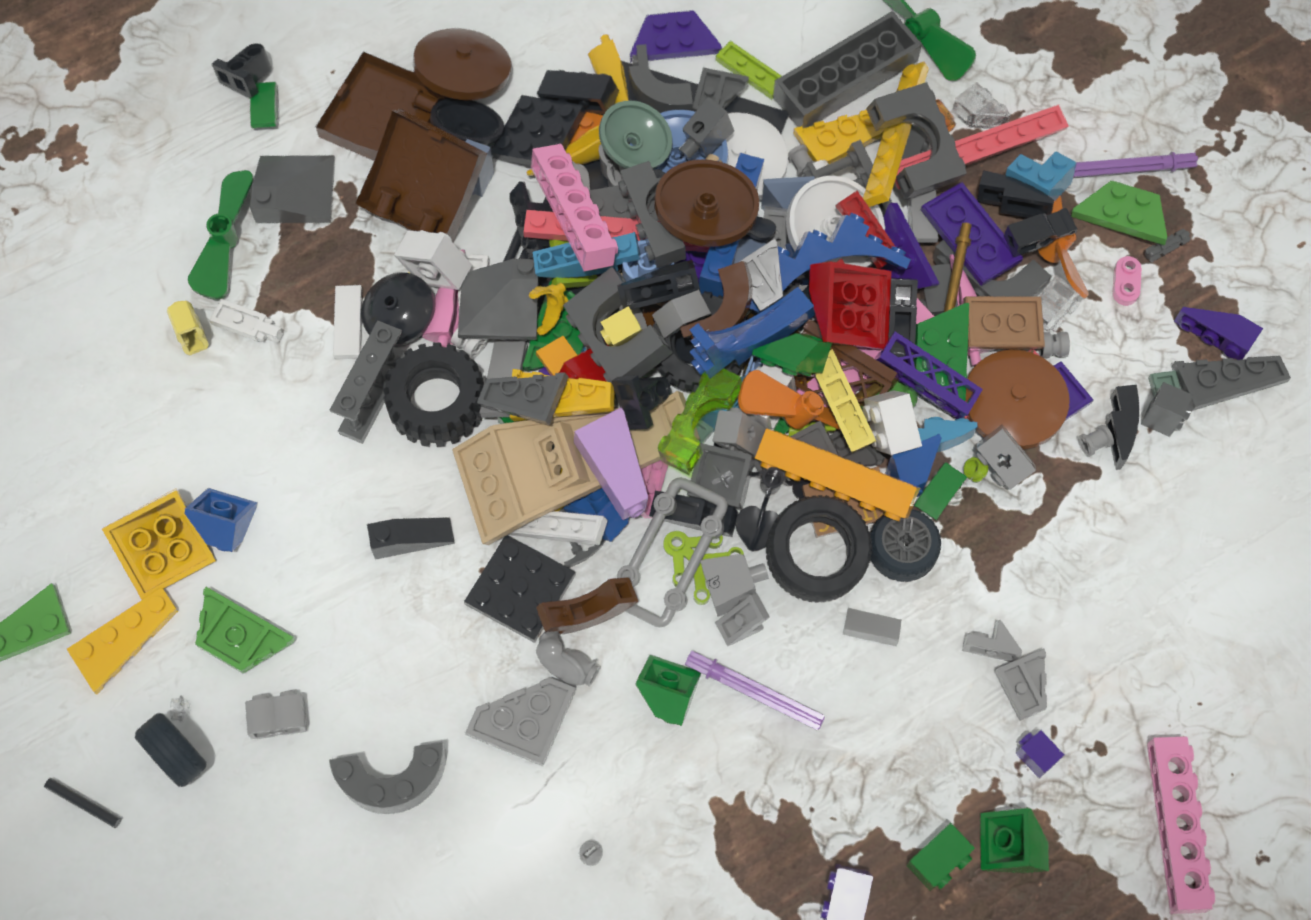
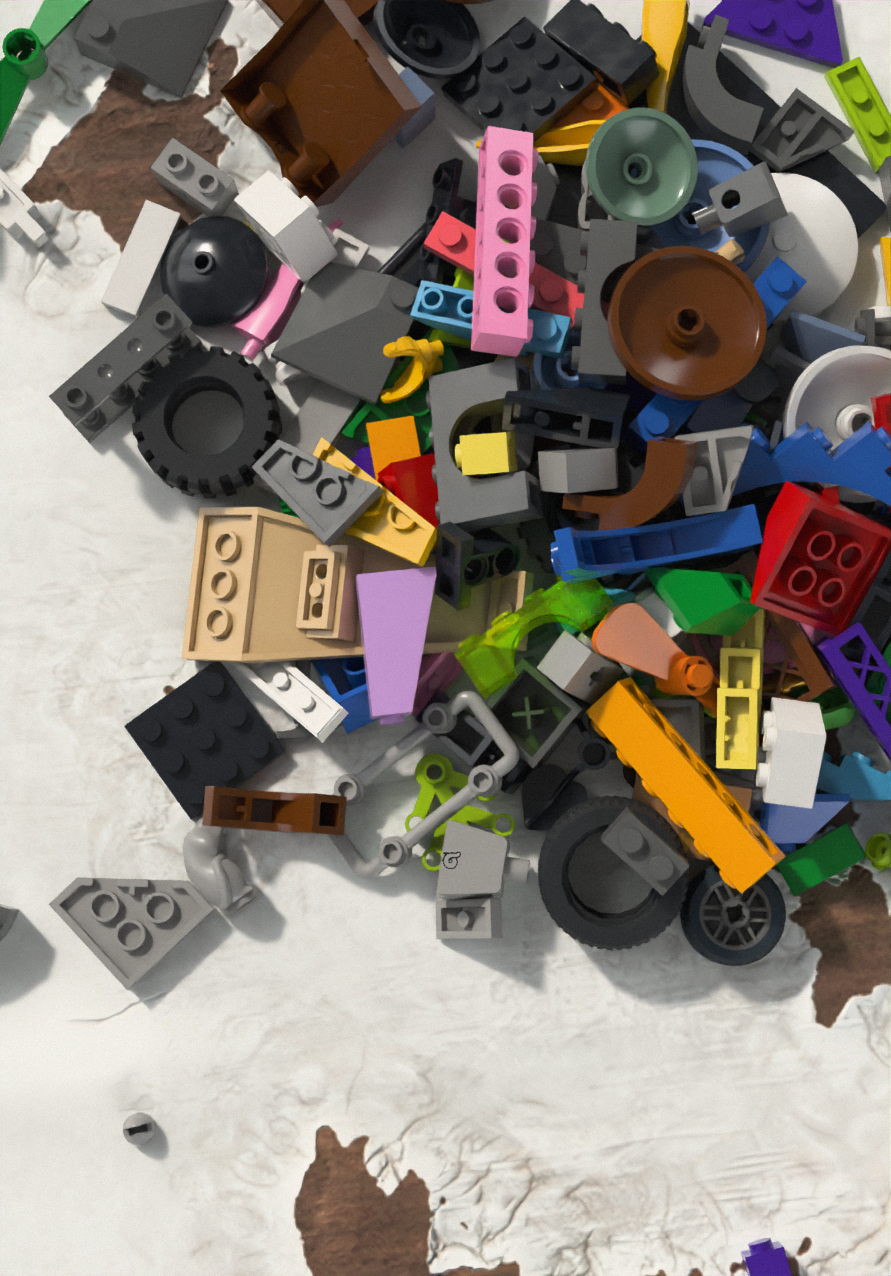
camera: 30 degrees right, 15 degrees up
black slope [367,517,455,560] -> none
green slope [635,655,701,726] -> none
axle [685,650,825,730] -> none
light grey bush [788,145,815,177] -> none
light grey slope [843,608,902,646] -> none
light grey slope [962,620,1022,662] -> none
light grey wing [995,649,1047,721] -> none
none -> light grey brick [151,138,239,217]
none -> dark grey brick [601,807,690,896]

